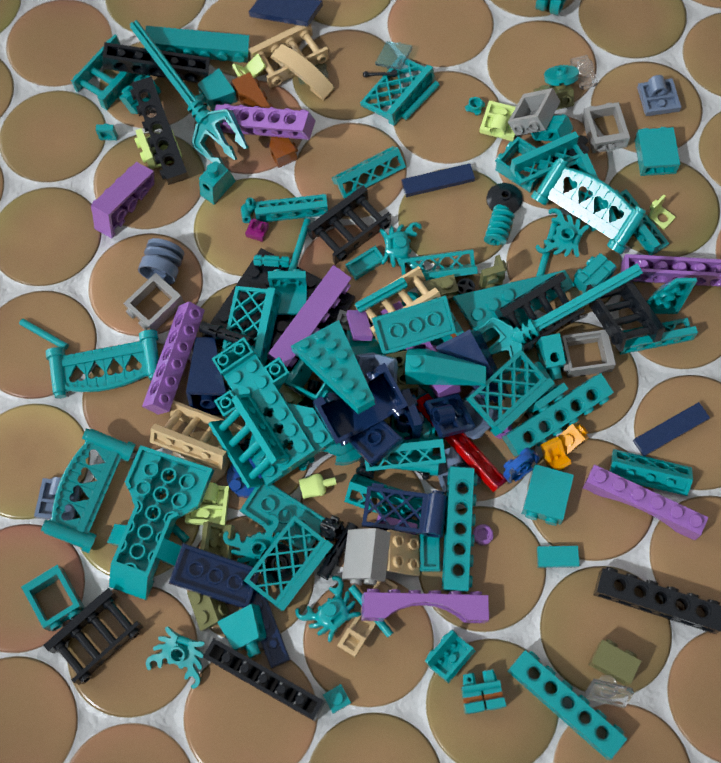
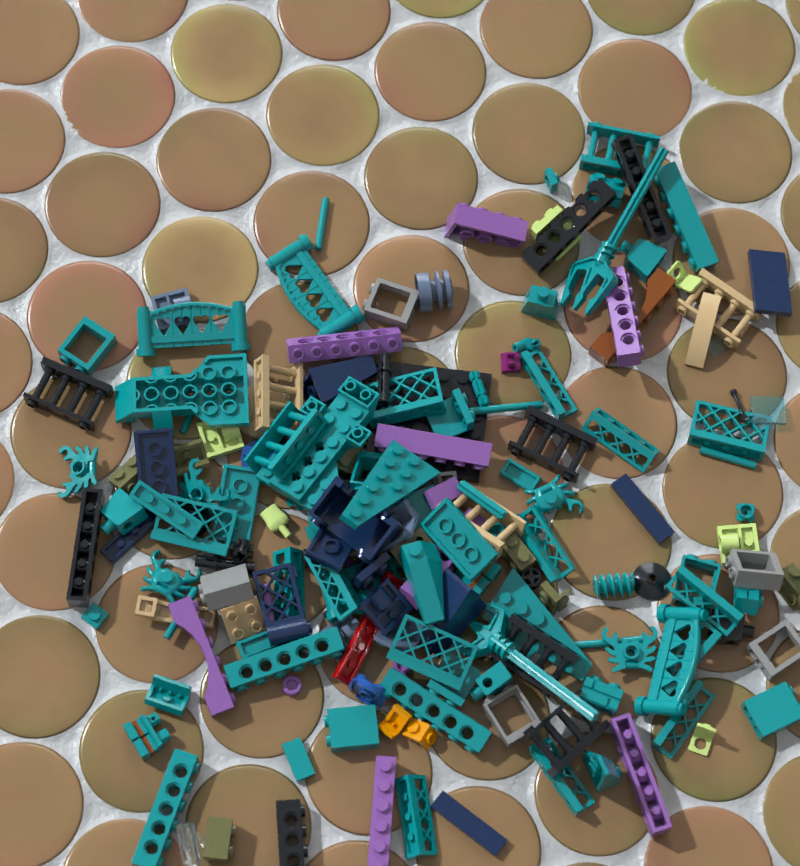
camera: 60 degrees right, 0 degrees up
none -> teal plate [129,480,205,540]

